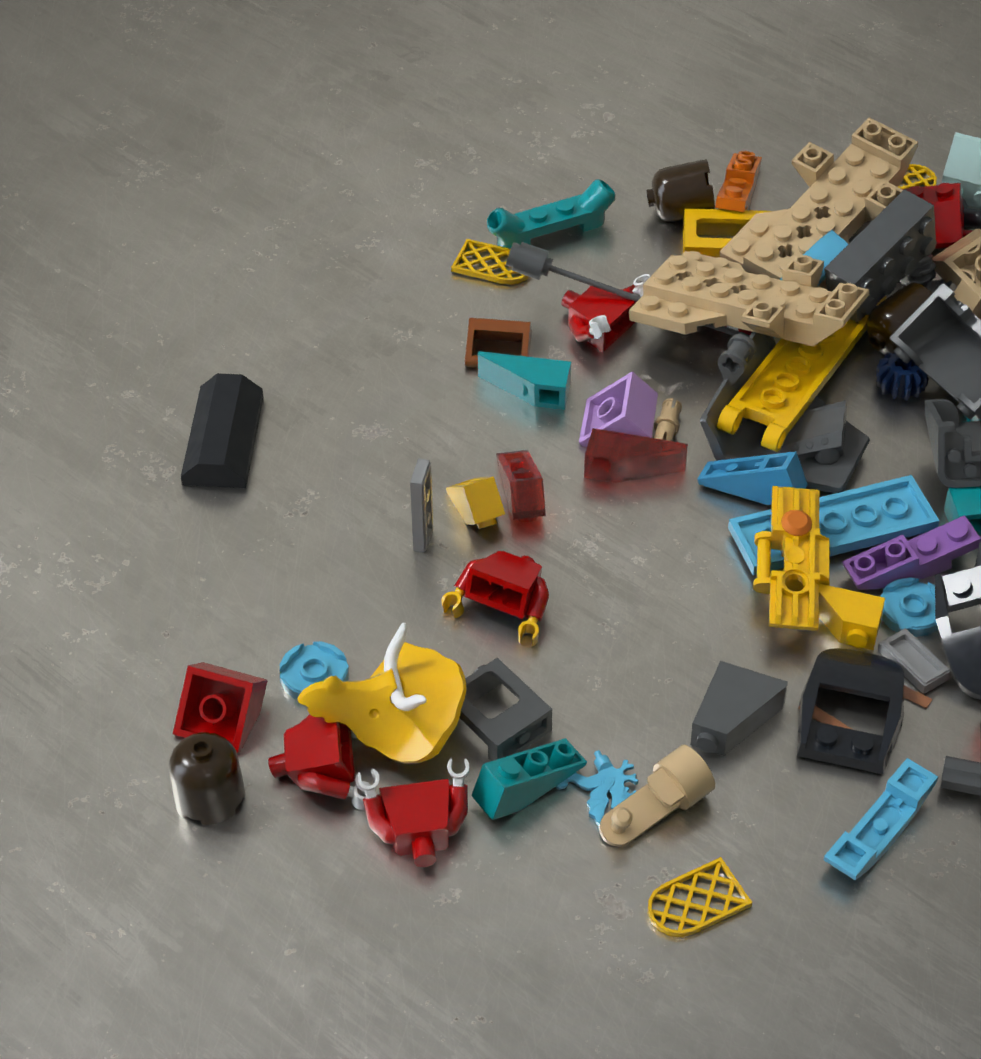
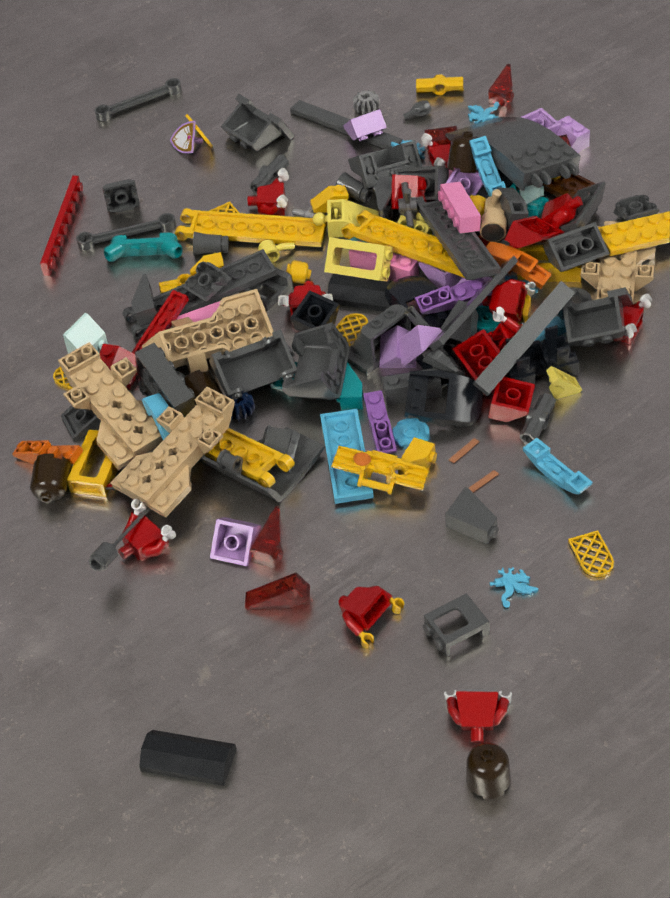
camera: 75 degrees left, 0 degrees up
red slope [173,662,268,753] -> none
medium azure tile [279,641,349,700] -> none
yellow animal [297,623,467,764] -> none
red torso [356,758,470,867] -> none
light grey tile [410,458,434,553] -> none
yellow slope [446,476,505,529] -> none
yellow window [451,239,529,285] -> none
dark orange tile [465,317,532,368] -> none
teal slope [471,738,587,820] -> none
teal slope [478,351,571,410] -> none
teal plate [487,179,616,249] -> none
tan piece [599,745,716,847] -> none
tan pin [651,398,682,455] -> none
dark azure slope [697,451,808,505] -> none
black slope [797,648,904,774] -> none
light grey tile [878,628,951,694] -> none

